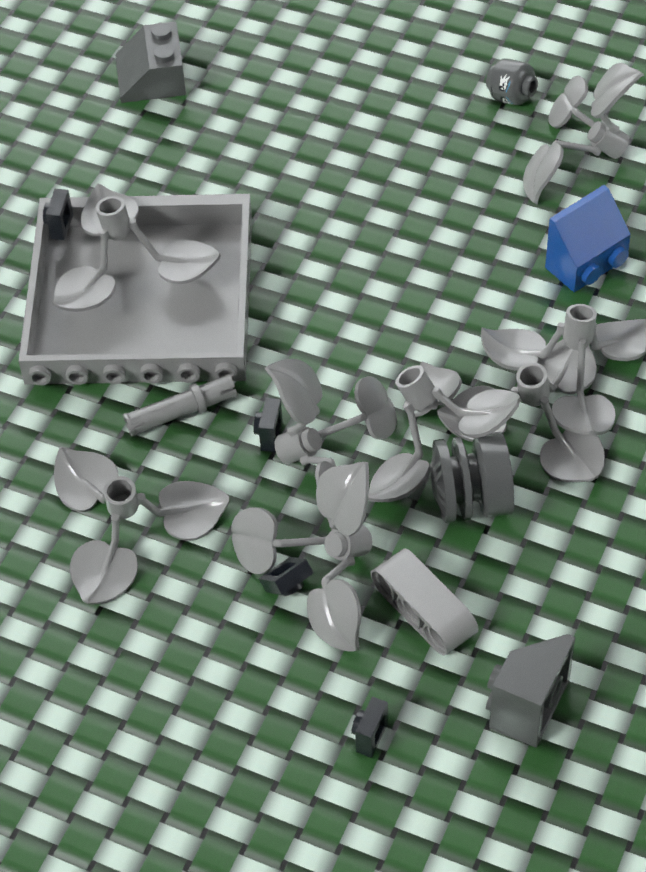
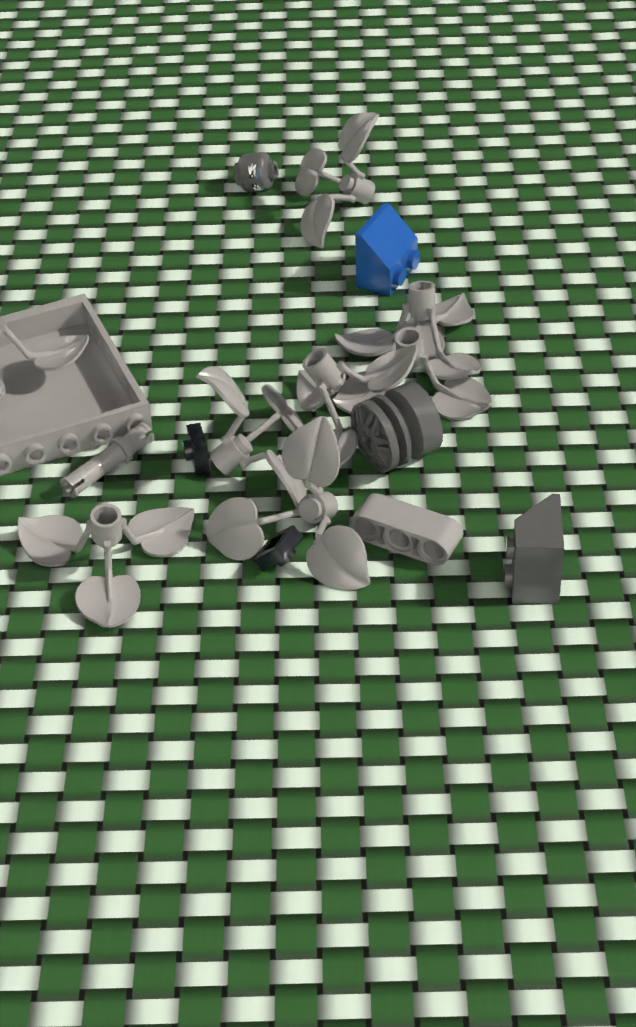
camera: 25 degrees left, 10 degrees down
black plate [351,696,388,758] -> none

